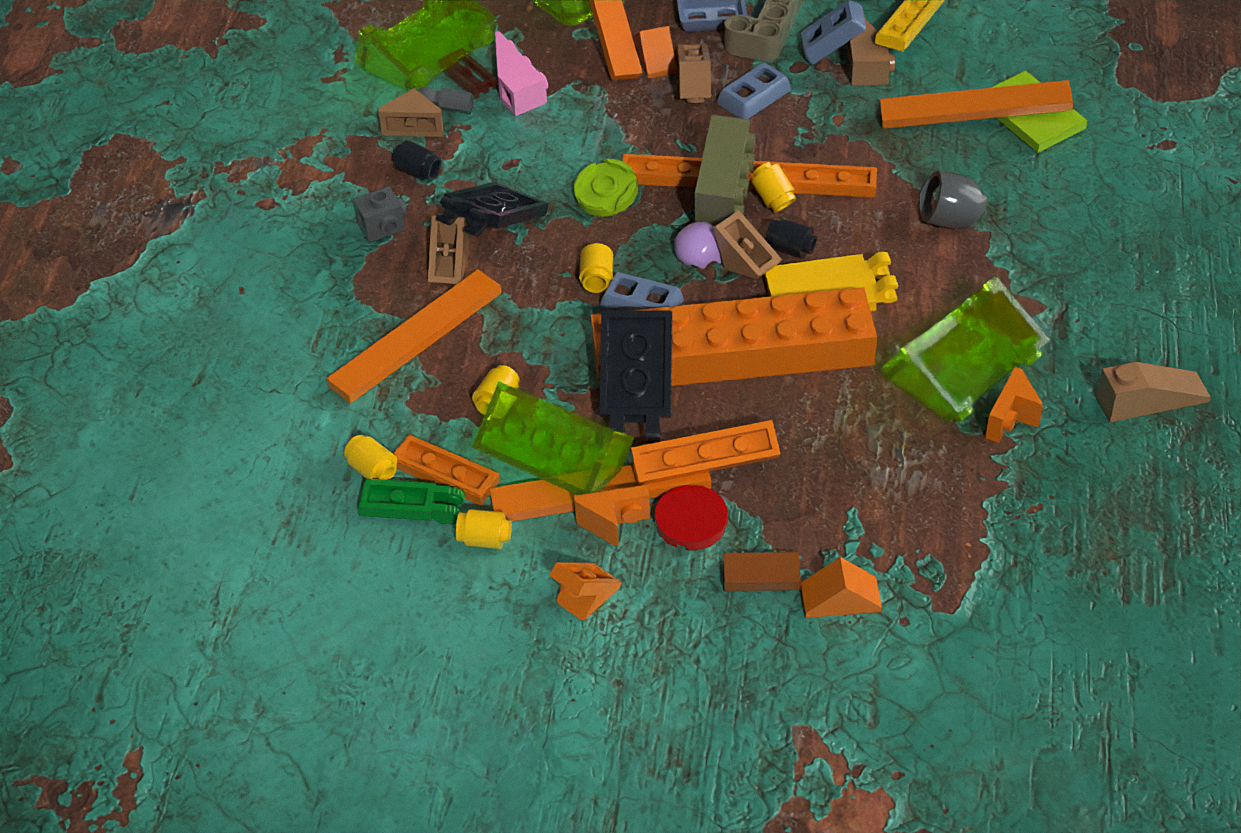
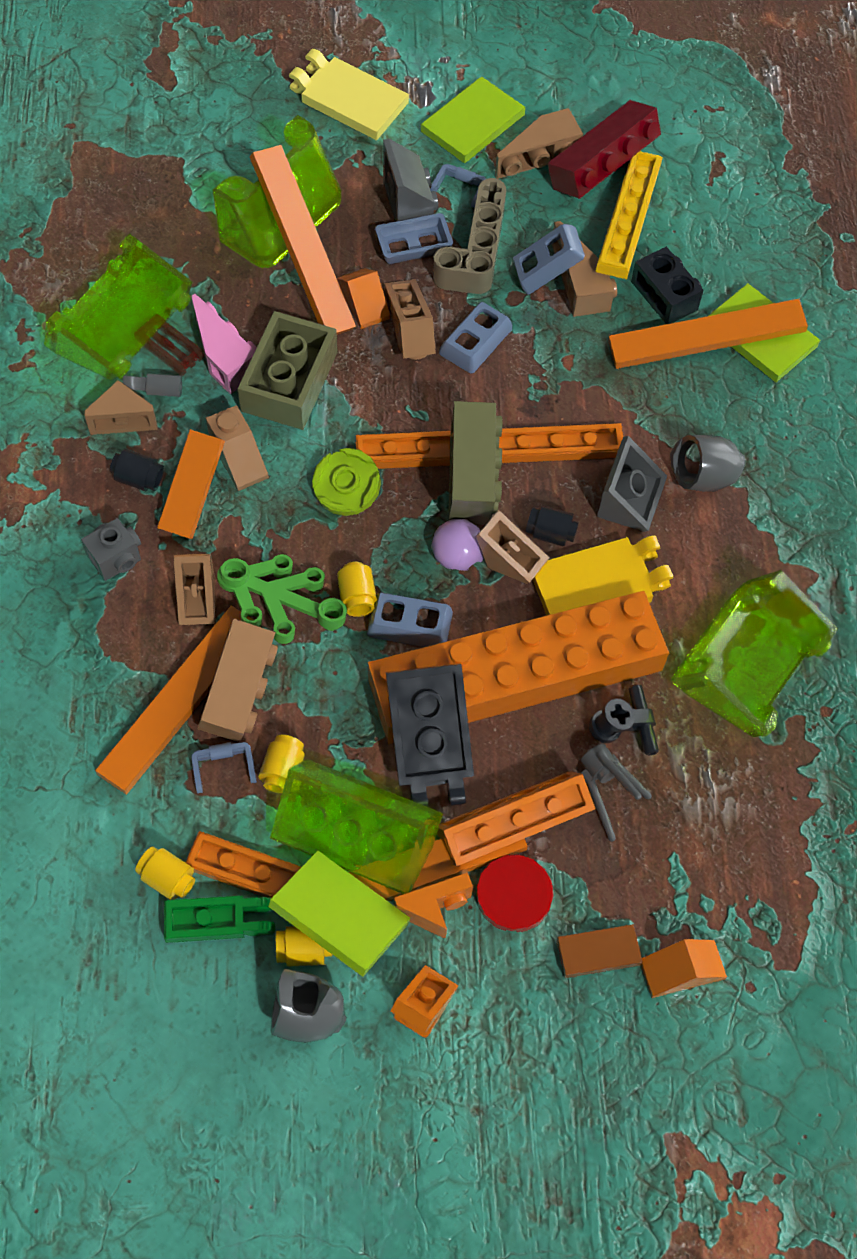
camera: 15 degrees left, 15 degrees up
black tile [436,182,549,237] -> none
yellow brick [751,162,797,213] -> none
orange slope [986,367,1043,443] -> none
none -> orange tile [157,429,225,539]
none -> sand blue piece [192,742,257,794]
none -> medium nougat brick [197,619,278,742]
none -> medium nougat slope [206,405,269,491]
none -> bright green plant [217,554,347,644]
none -> olive brick [238,311,338,430]
none -> lime tile [268,851,411,977]
none -> dark grey piece [271,969,347,1043]
none -> dark grey plant [581,744,652,842]
none -> black piece [589,684,659,756]
none -> dark grey slope [597,436,667,532]
none -> black brick [631,246,704,324]

